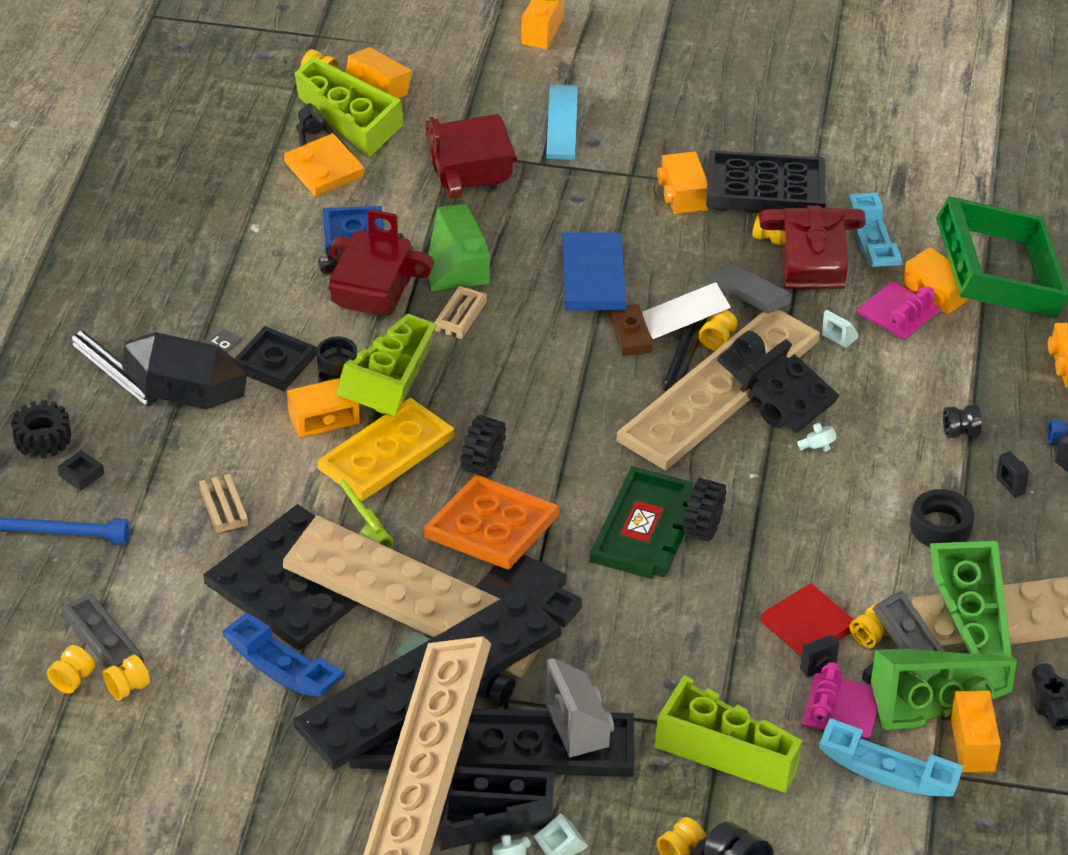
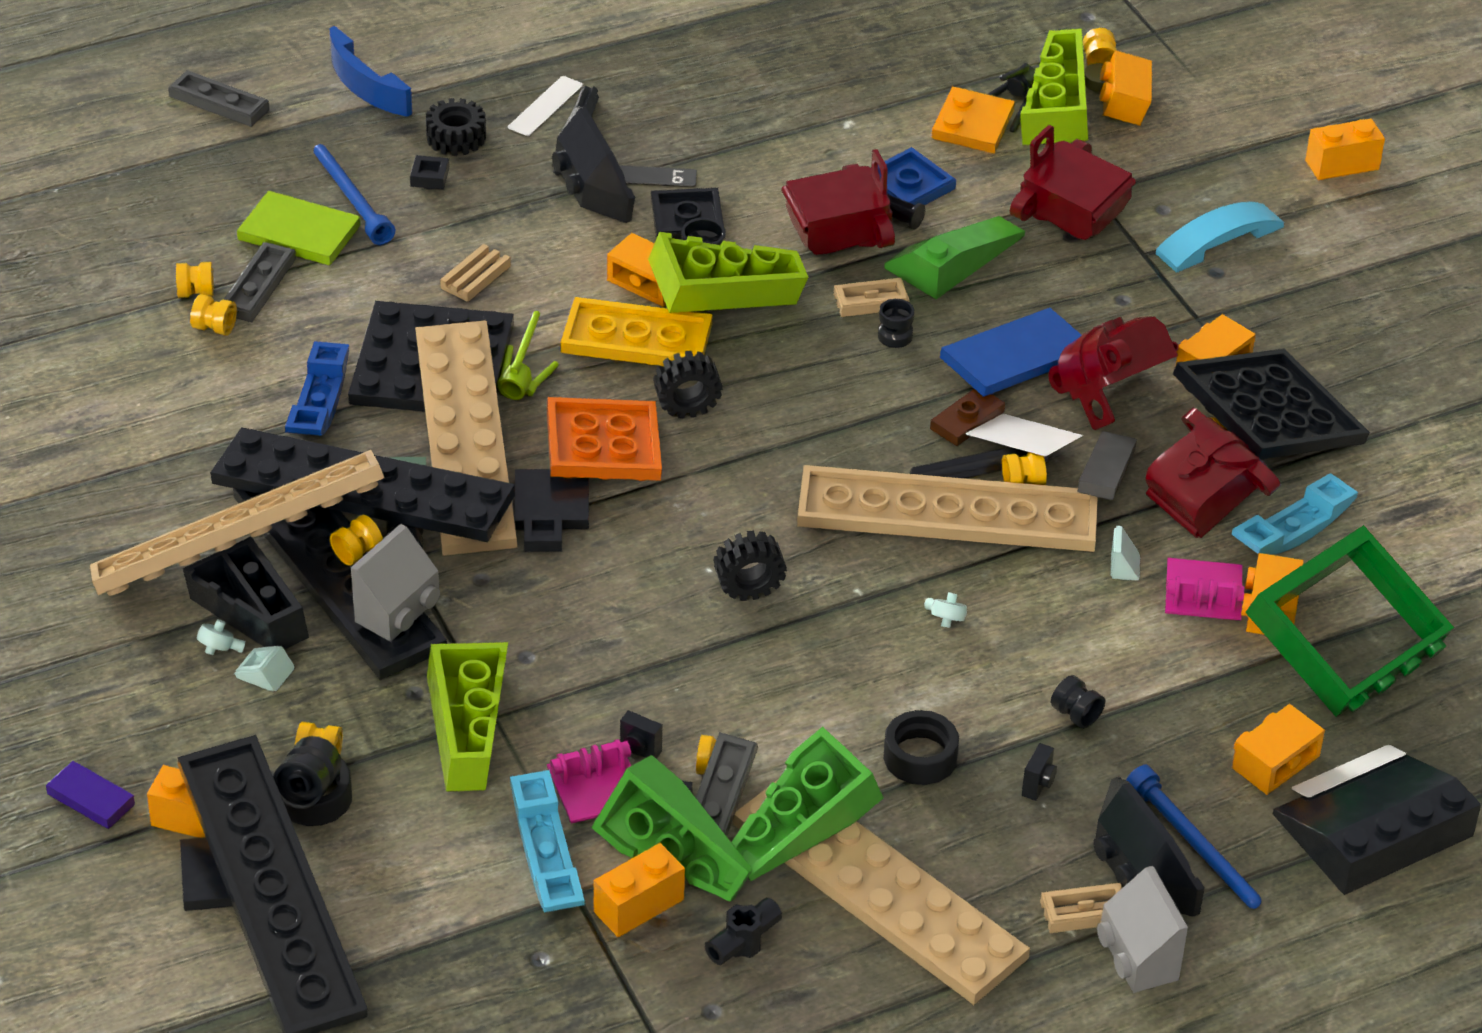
camera: 55 degrees right, 0 degrees up
dark green hinge [590,466,694,579] -> none
black plate [717,331,839,433] -> none
red tile [761,583,854,656] -> none
none -> lime tile [237,190,361,266]
none -> yellow wheel [330,514,383,566]
none -> white sticker [508,76,583,136]
none -> black wheel [878,299,914,348]
none -> dark red piece [1048,316,1179,430]

